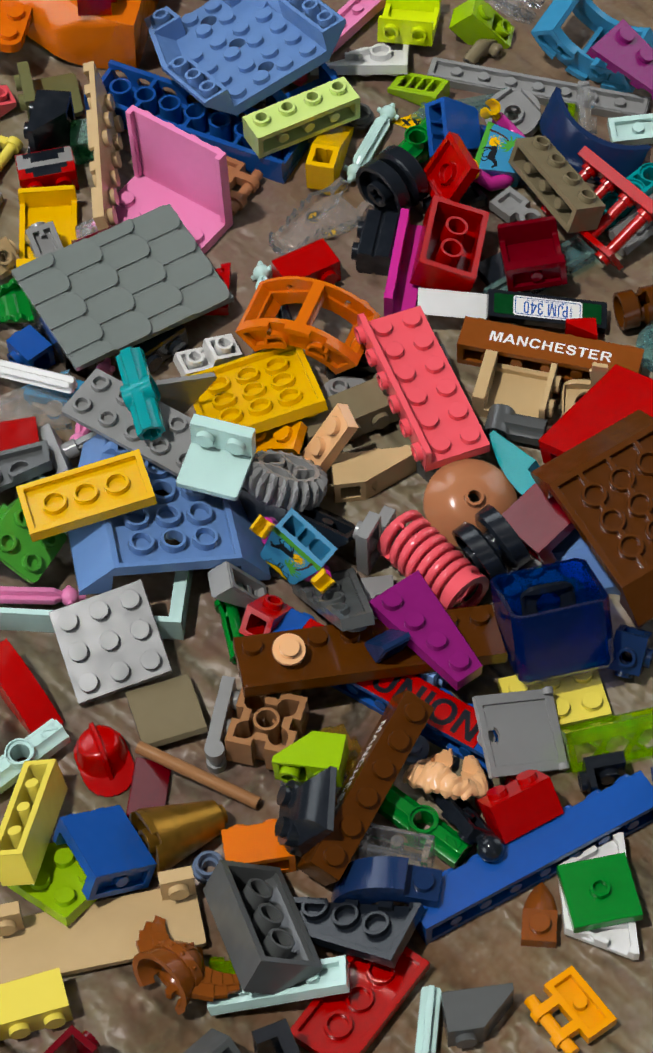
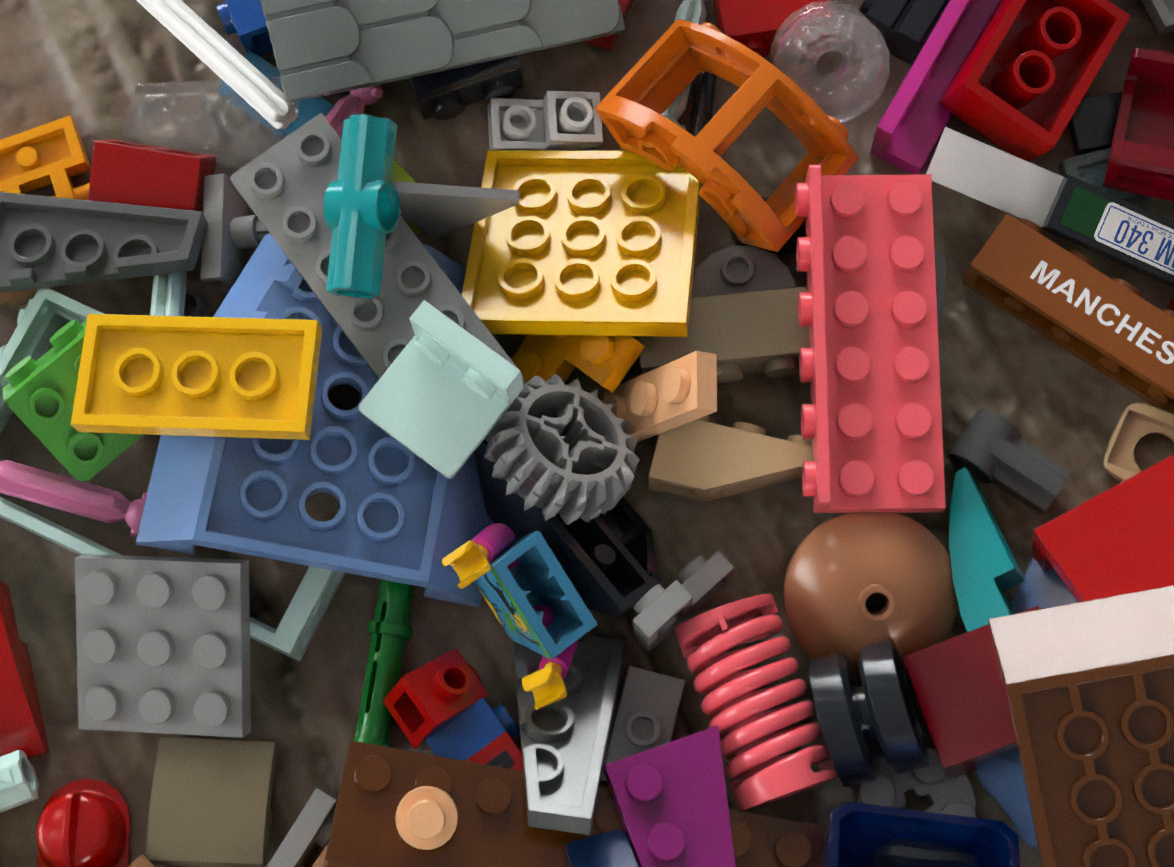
camera: 25 degrees right, 20 degrees up
light grey slope [207,561,267,608] -> none
tan panel [472,349,562,419] -> none
none -> clear wheel [770,0,890,123]

